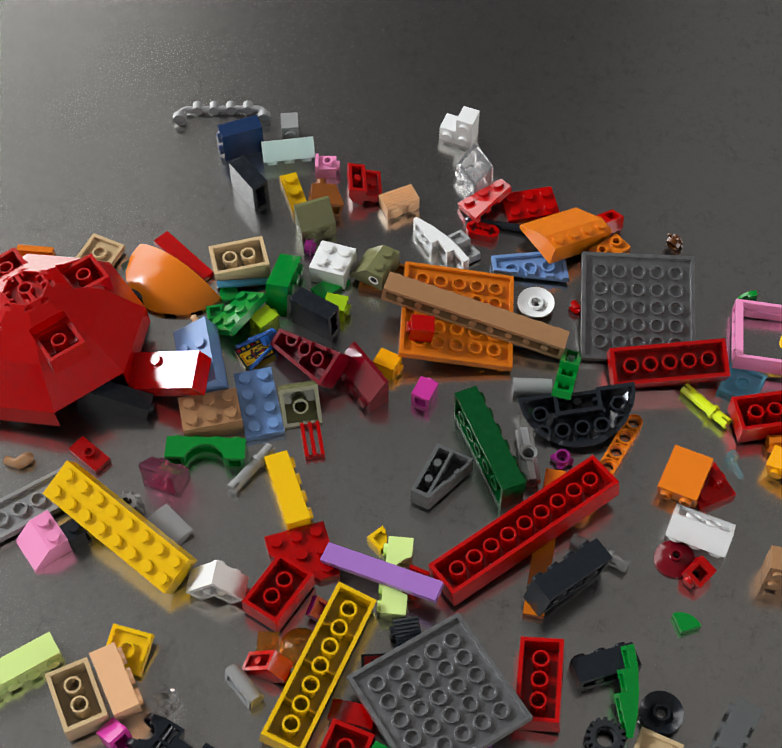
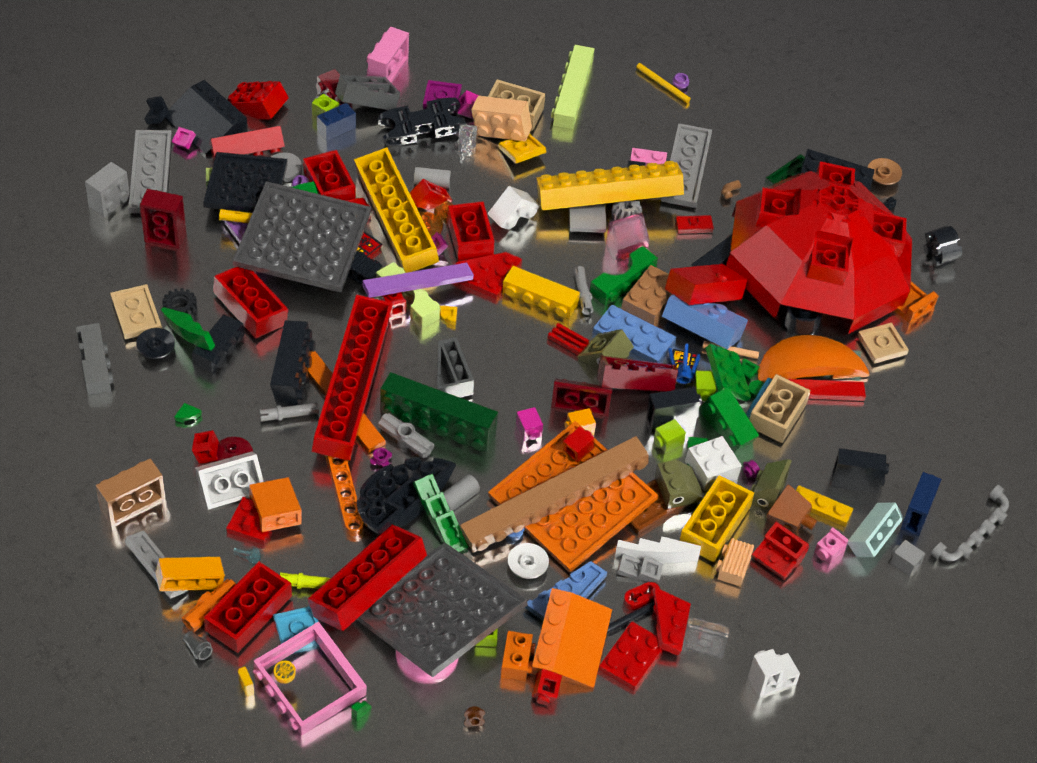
camera: 130 degrees right, 5 degrees down
none -> yellow brick [680,475,754,562]

